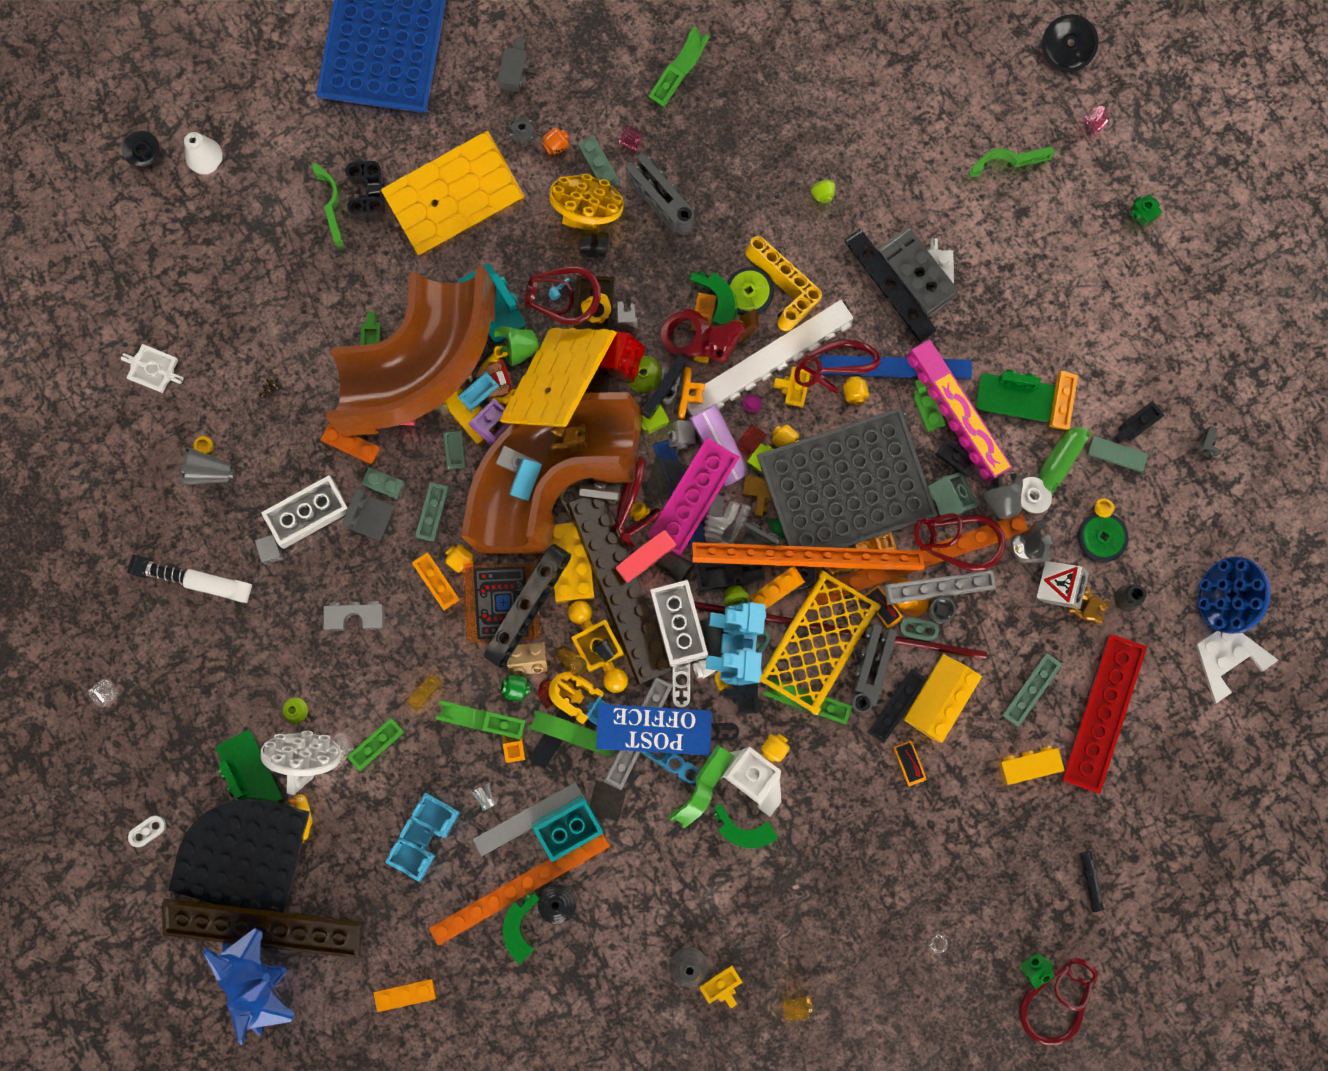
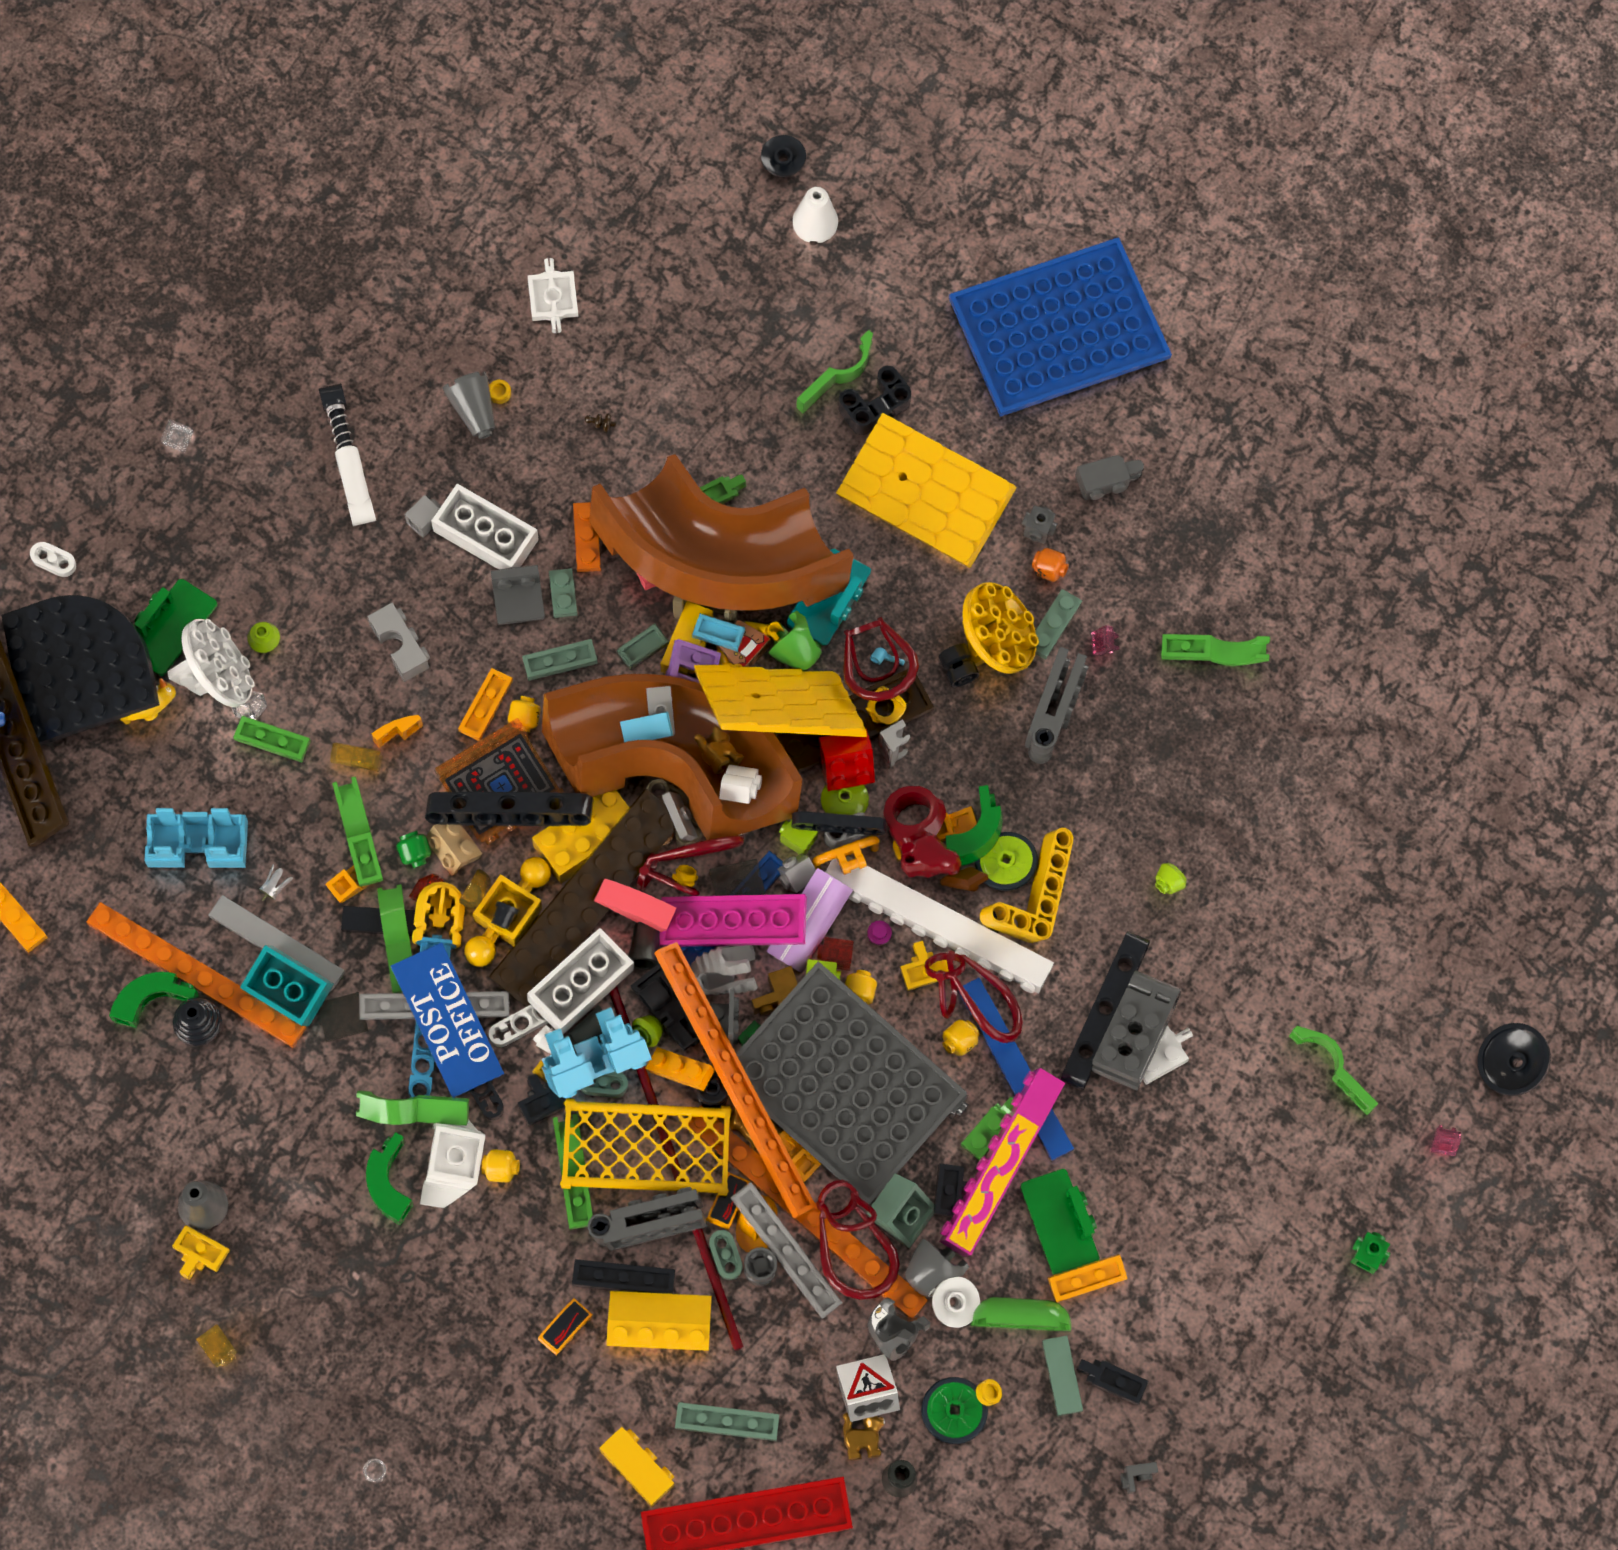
camera: 55 degrees right, 10 degrees down
none -> light orange slope [371,715,423,748]
none -> white brick [719,764,762,804]

